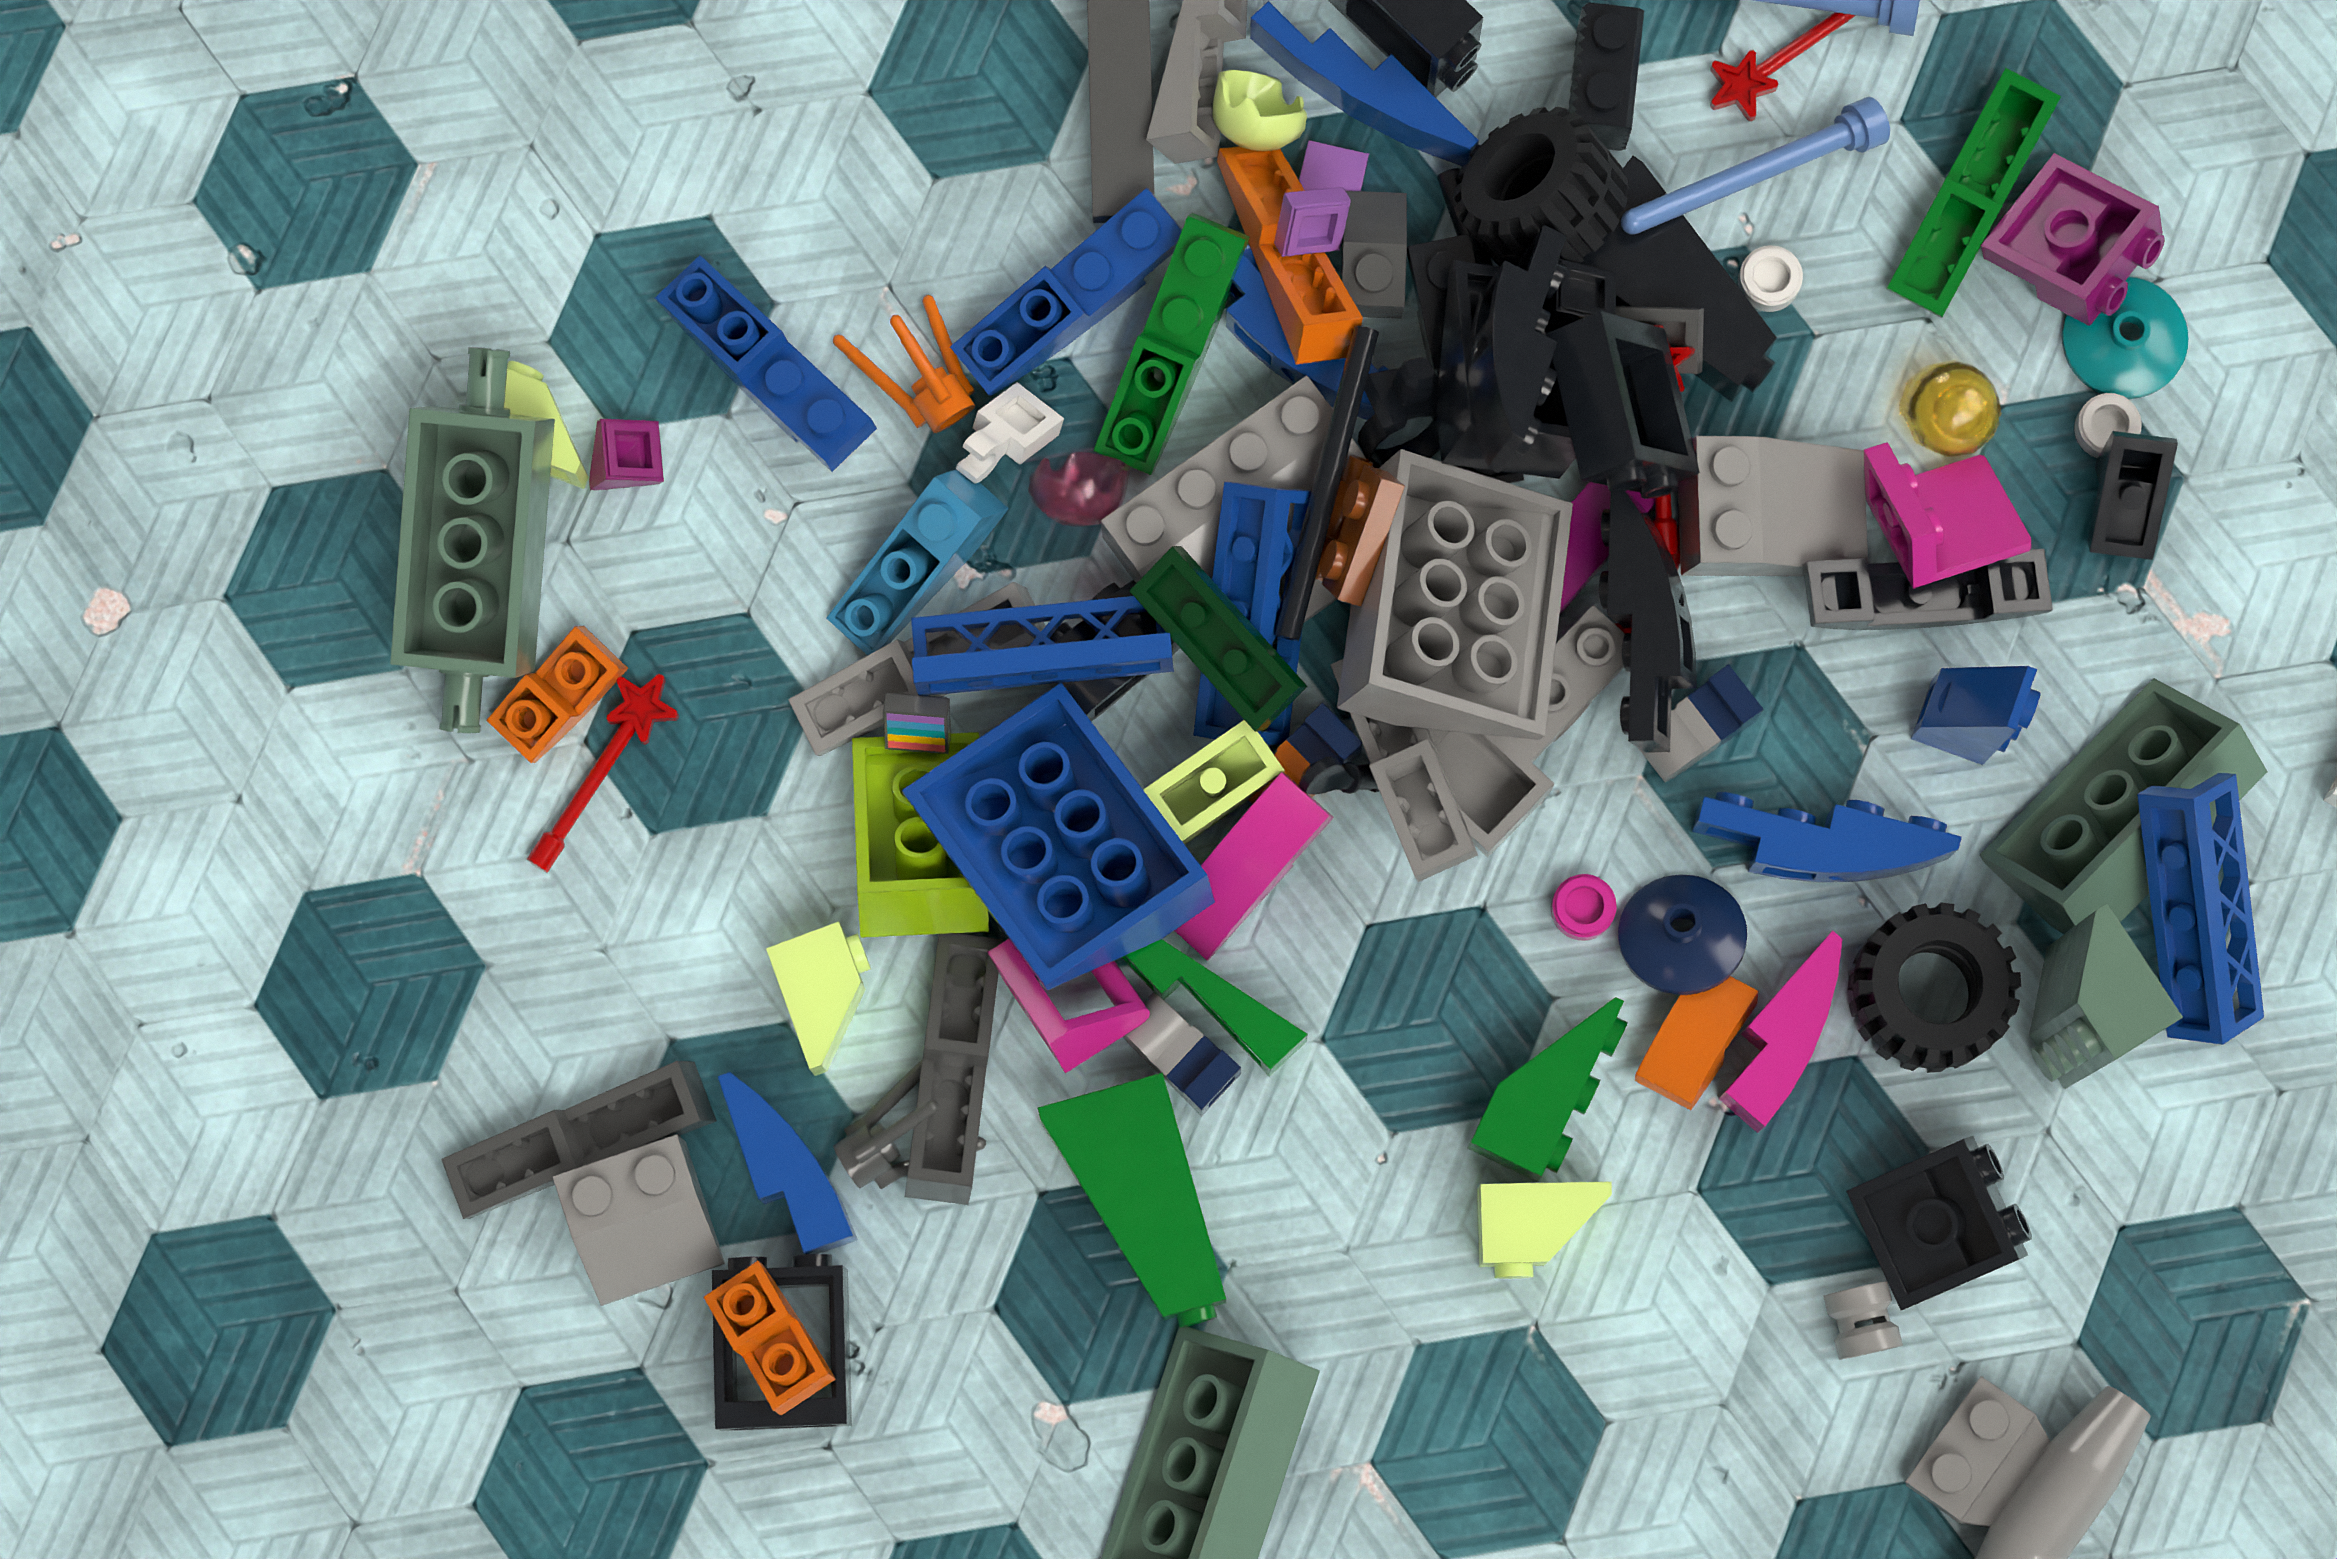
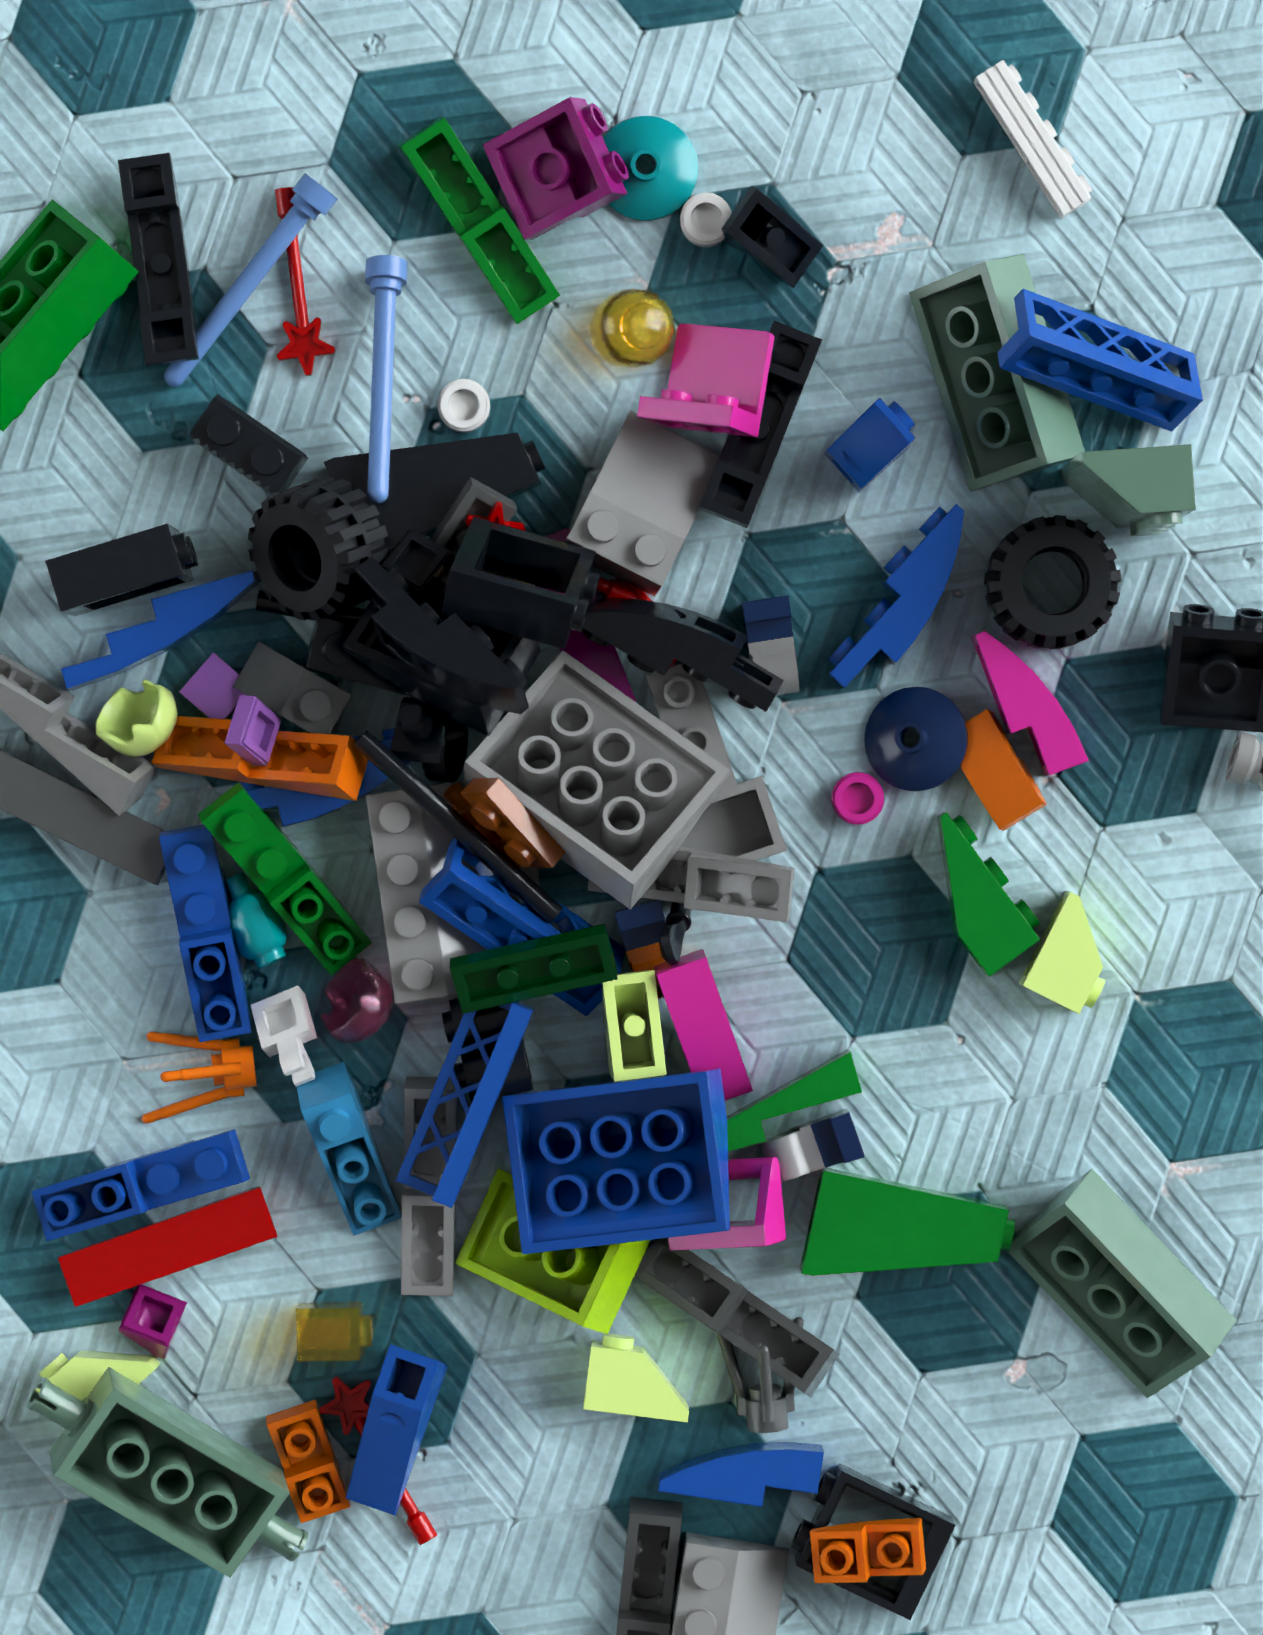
camera: 60 degrees left, 10 degrees up
tile [883,693,951,754] -> none
none -> red slope [57,1186,278,1307]
none -> teal plant [225,872,287,969]
none -> clear yellow brick [296,1302,373,1362]
none -> blue slope [346,1344,448,1516]

